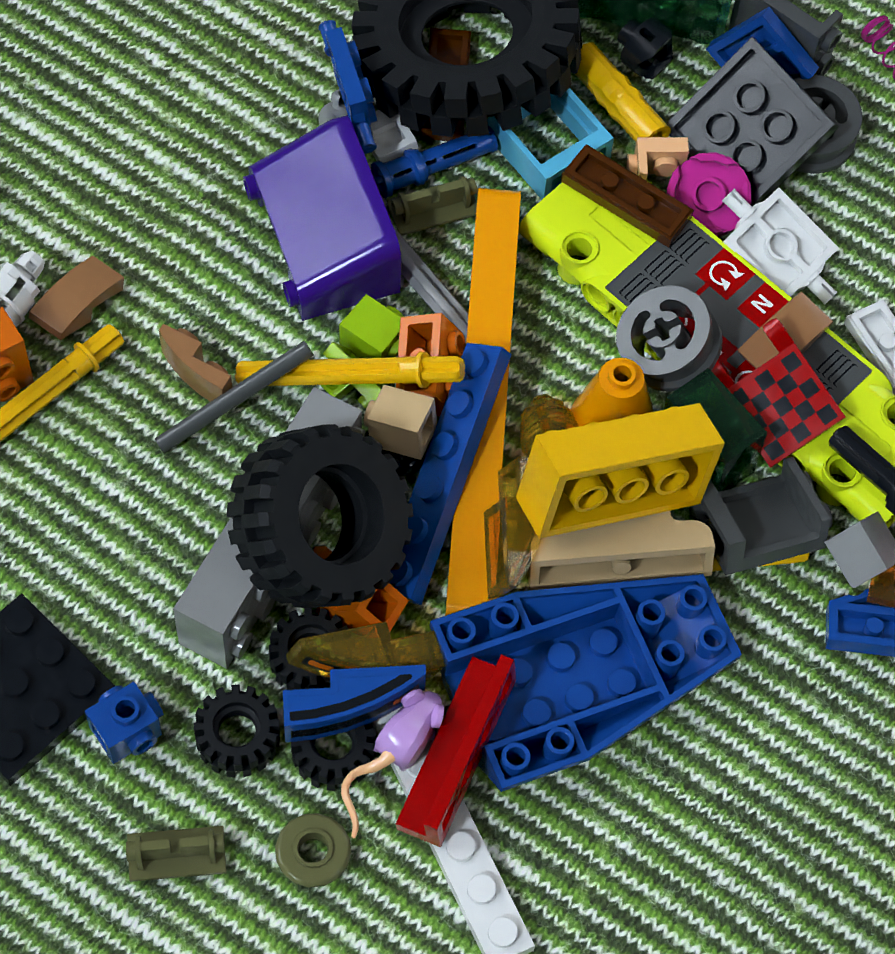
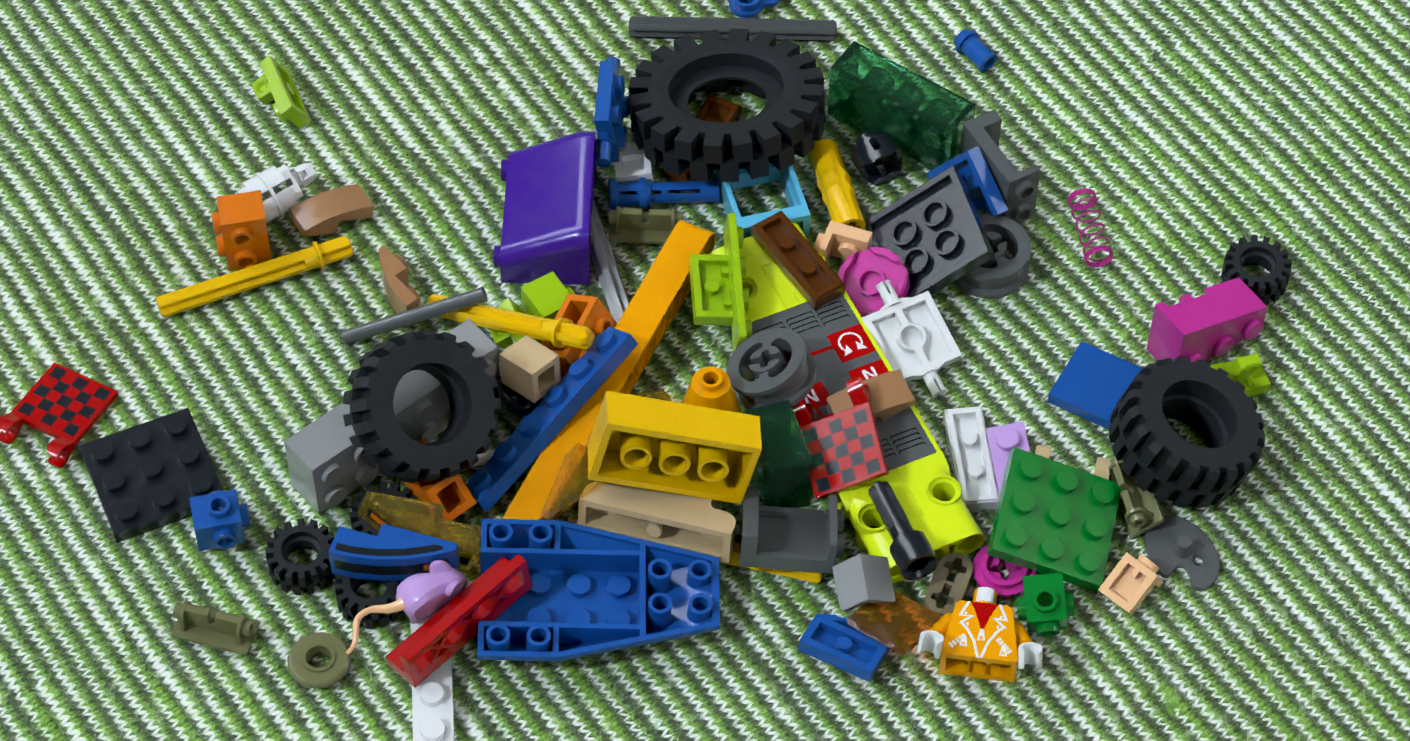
camera: 25 degrees right, 10 degrees down
none -> lime bracket [689,213,752,352]

